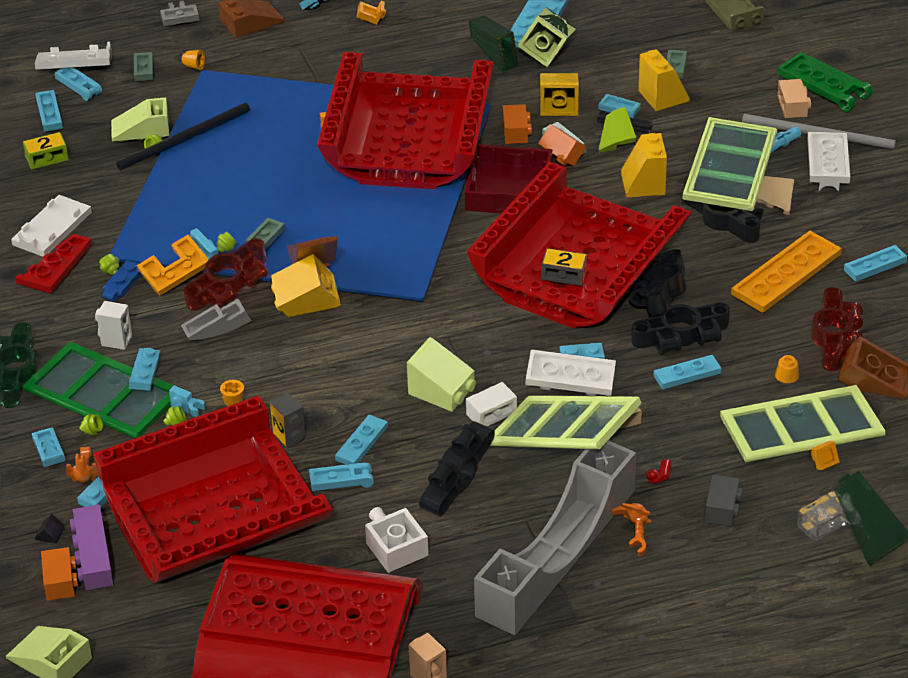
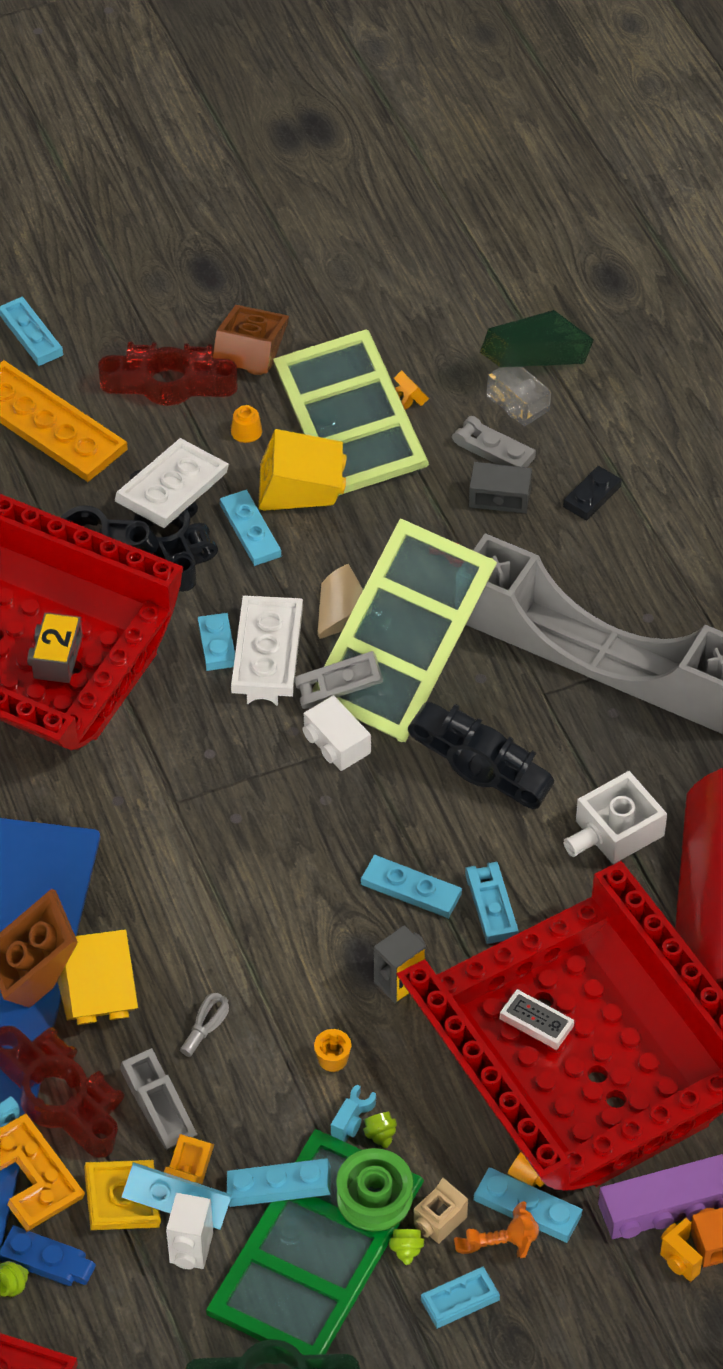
camera: 95 degrees left, 10 degrees up
black slope [35,514,65,544] -> none
yellowish green slope [407,337,476,412] -> none
orange piece [611,503,651,557] -> none
none -> yellow plate [84,1160,161,1230]
none -> white piece [115,438,229,528]
none -> medium azure plate [122,1162,232,1230]
none -> light orange bracket [164,1134,214,1184]
none -> light grey piece [180,993,229,1057]
none -> yellow slope [259,429,347,511]
none -> light grey plate [294,651,383,709]
none -> bright green wheel [336,1148,413,1231]
none -> tan window [414,1178,468,1244]
none -> light grey plate [452,416,536,468]
none -> tile [499,989,574,1050]
none -> black plate [563,466,622,521]
none -> light orange bracket [660,1218,703,1282]

